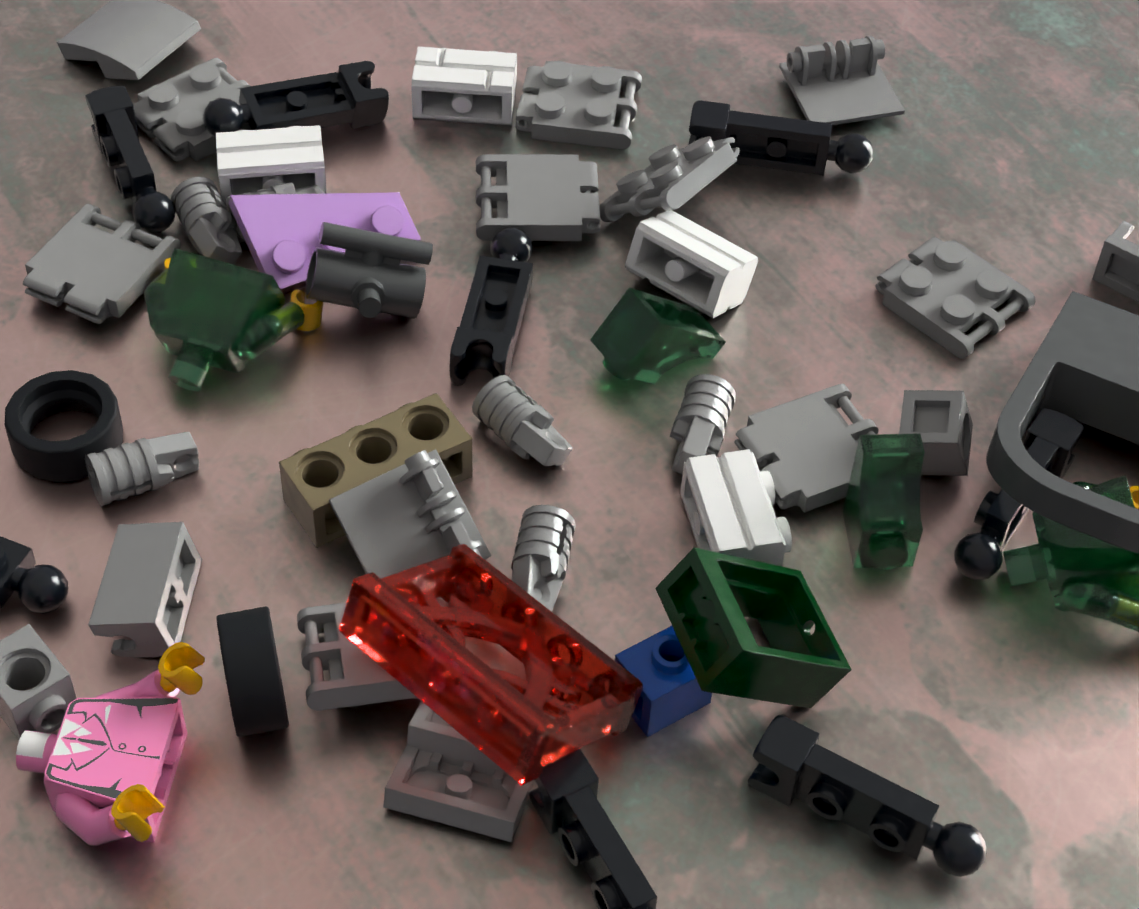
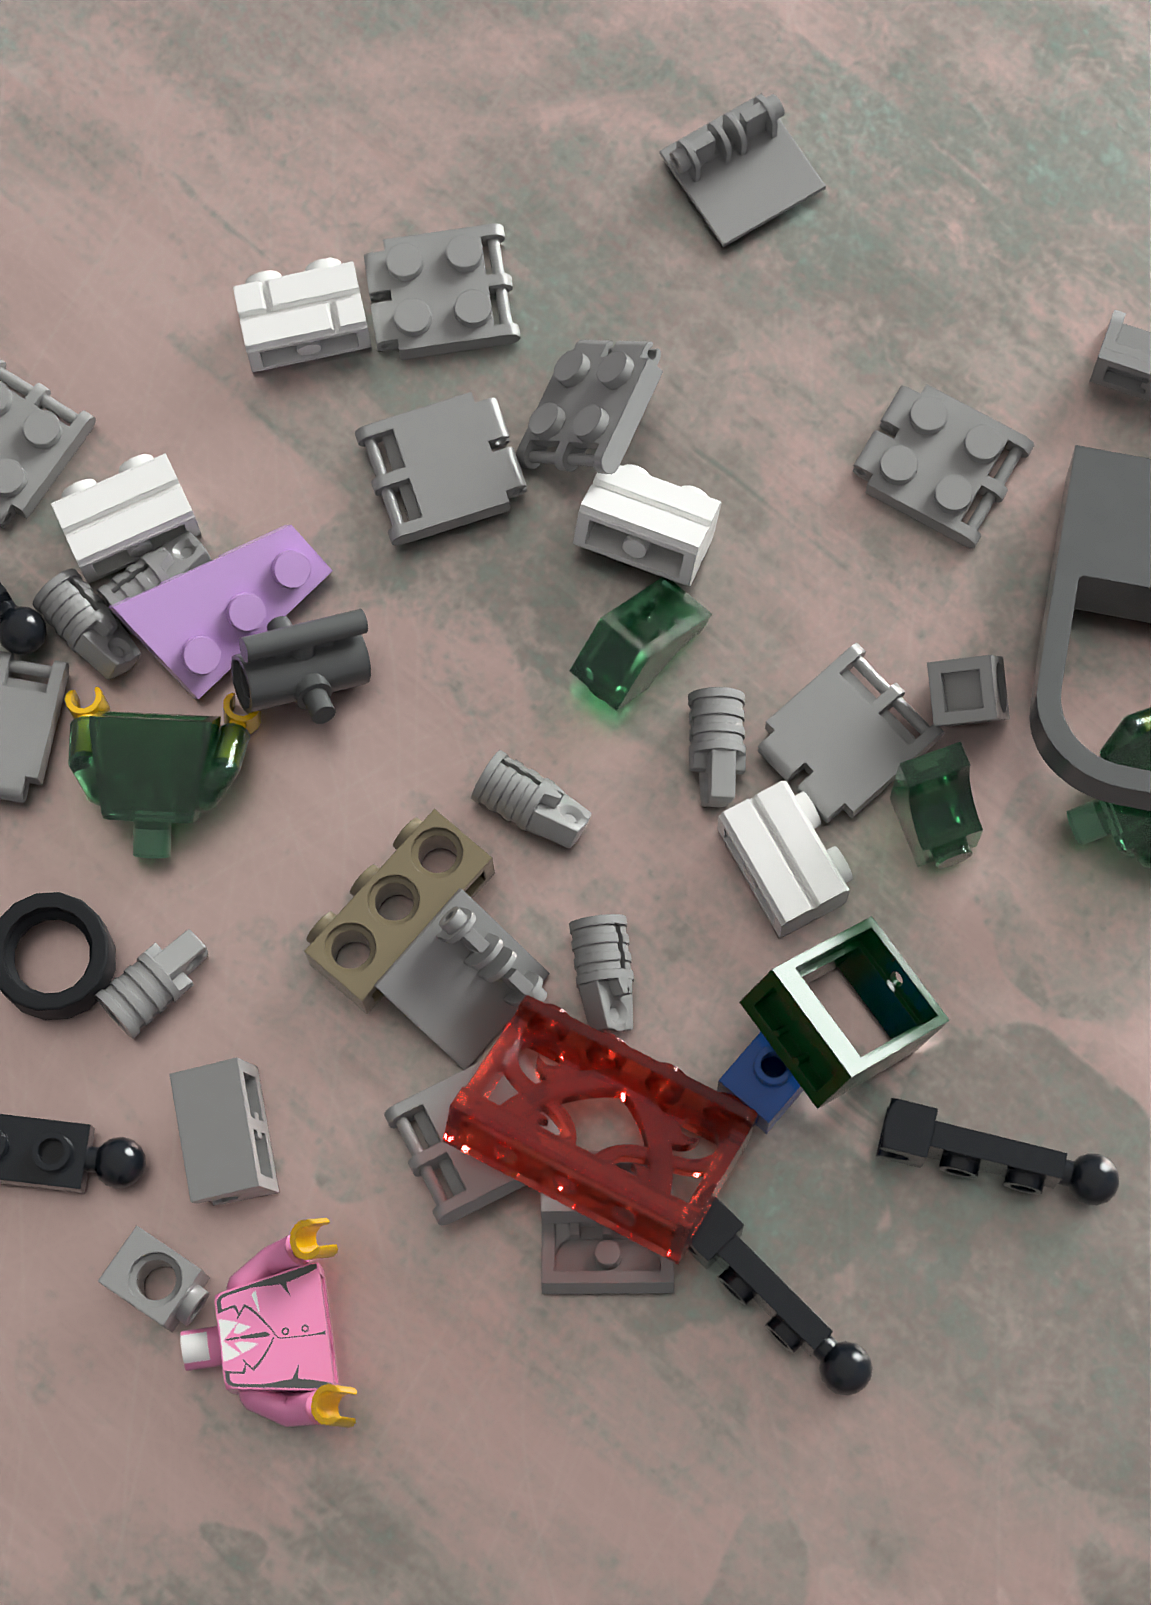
camera: 10 degrees left, 25 degrees up
black plate [203,61,389,137] -> none
black tyre [216,606,289,737] -> none
black plate [449,227,533,386] -> none
black plate [689,100,874,176] -> none
black plate [954,408,1085,580] -> none

